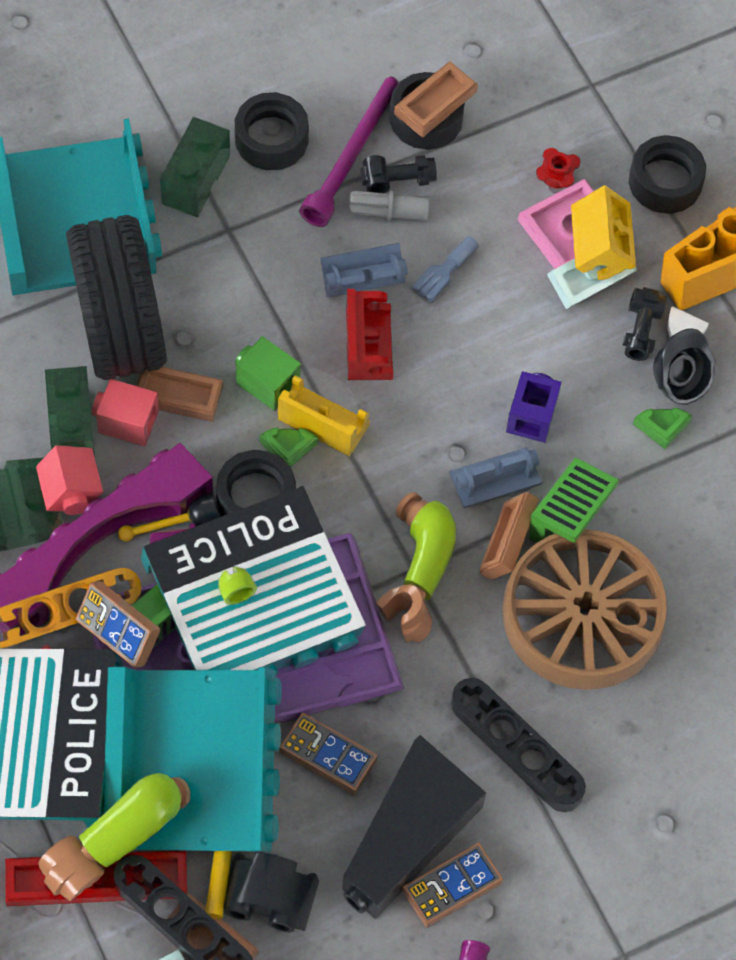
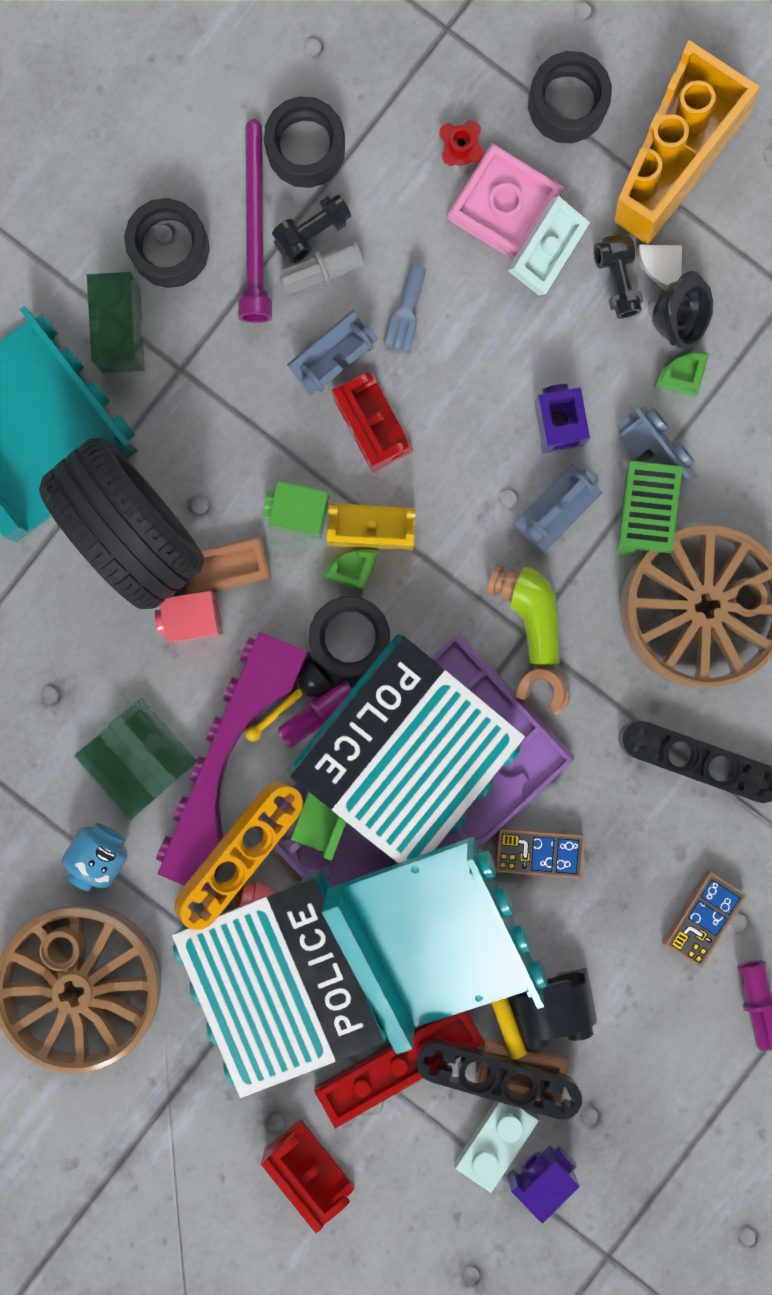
camera: 25 degrees left, 25 degrees up
coral brick [36,445,103,515] -> none
lime piece [38,773,191,901] -> none
clear green brick [45,366,95,457] -> none
tile [75,581,161,668] -> none
lime hinge [218,566,257,605] -> none
black slope [342,735,486,919] -> none
nougat tile [394,61,478,138] -> none
nougat tile [479,492,539,580] -> none
yellow hinge [571,185,636,280] -> none
none -> sand blue hinge [617,406,695,483]

